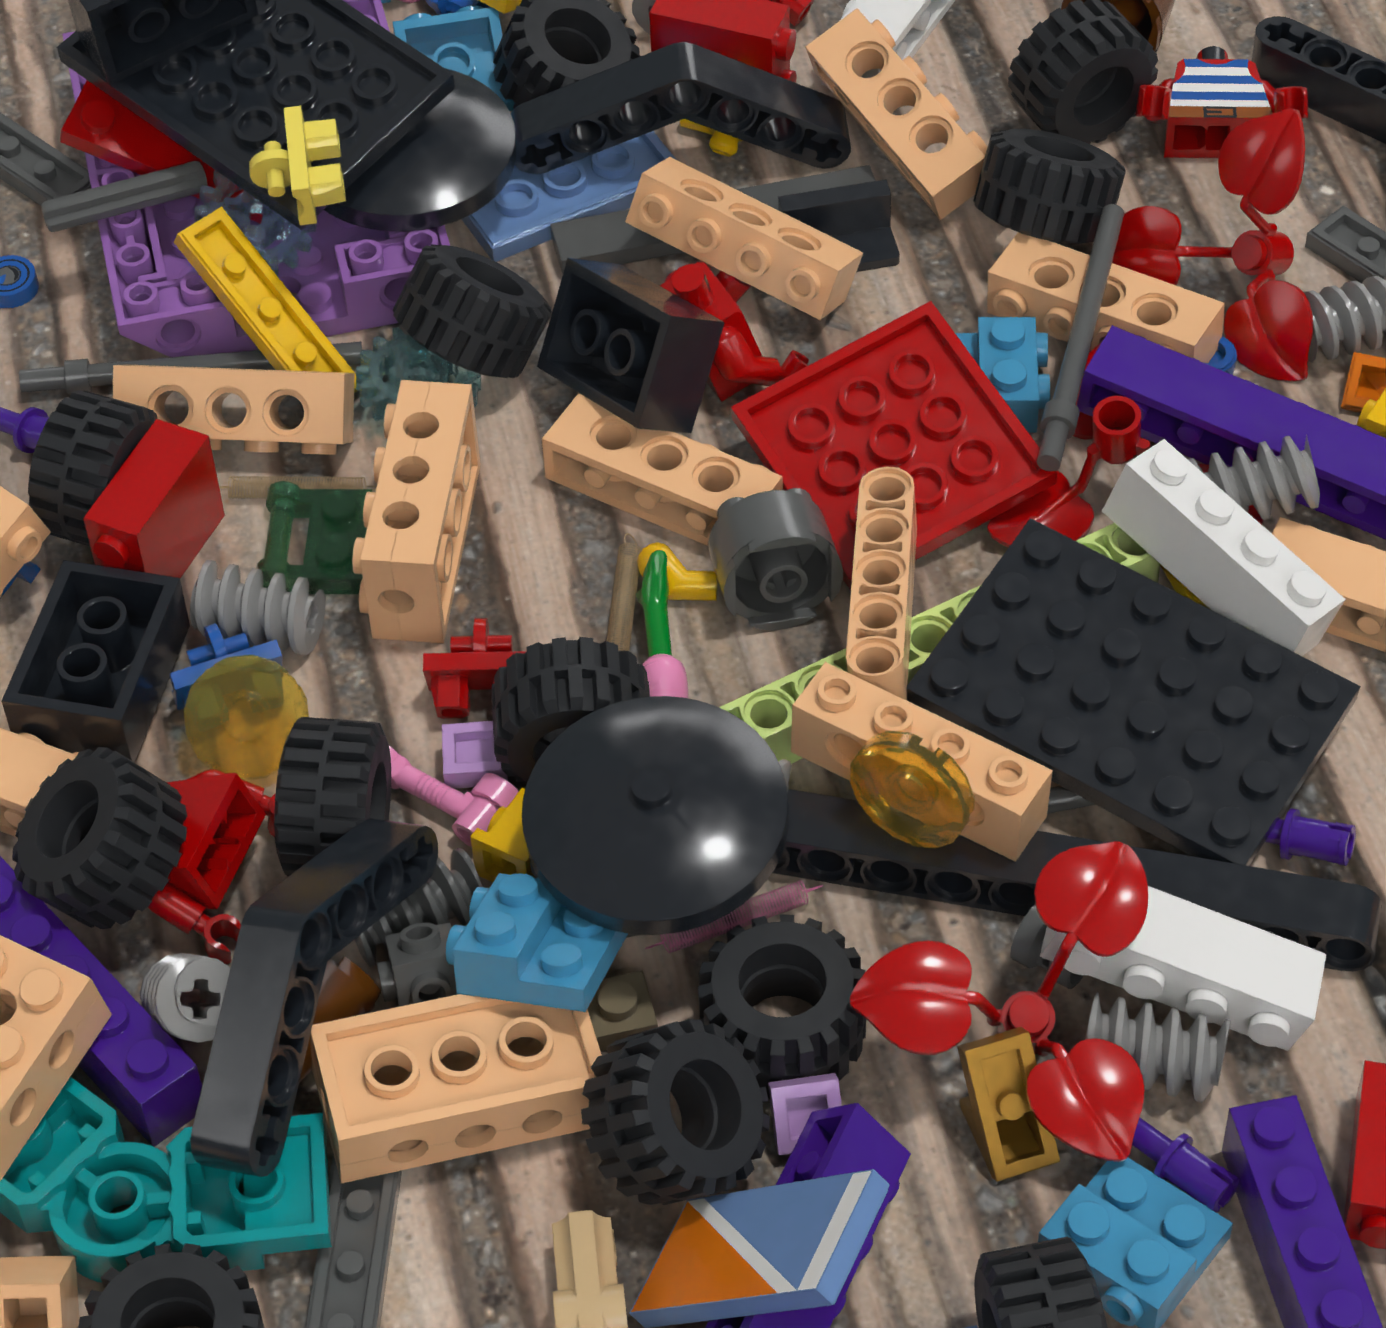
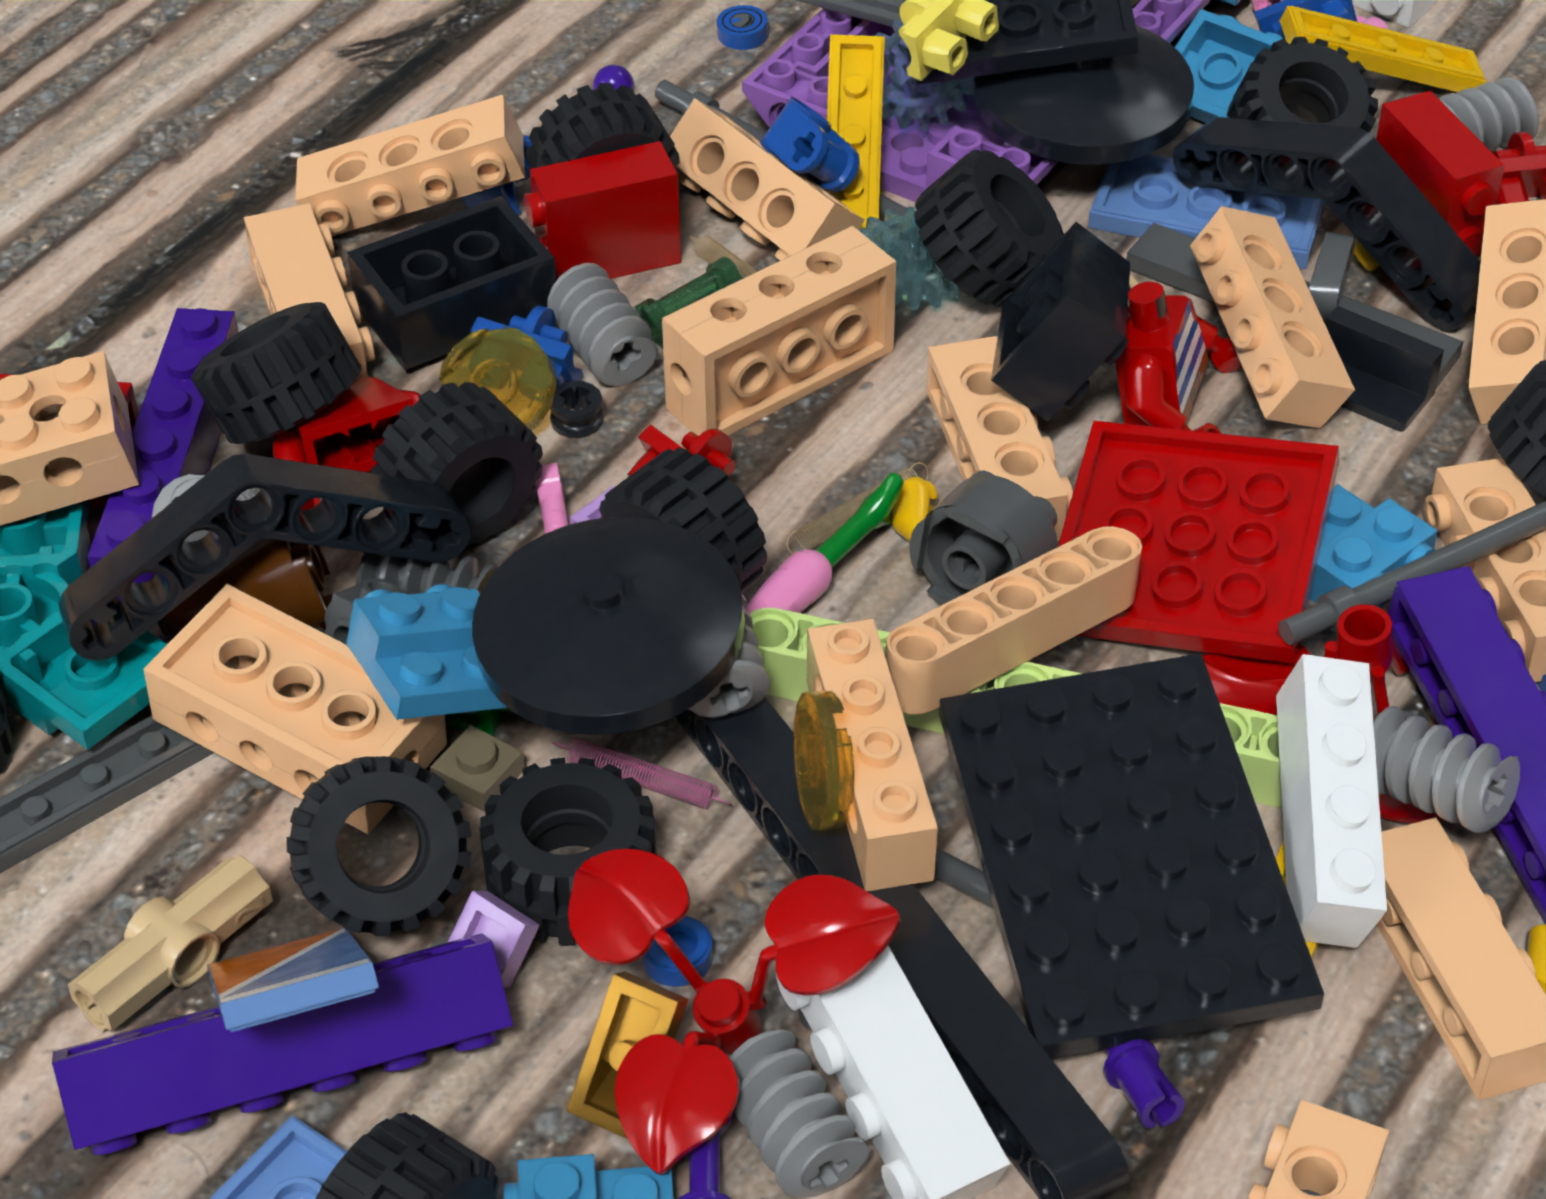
camera: 45 degrees right, 5 degrees down
none -> black bush [549,381,603,438]
none -> blue piece [760,96,860,193]
none -> dark grey beam [1309,231,1355,321]

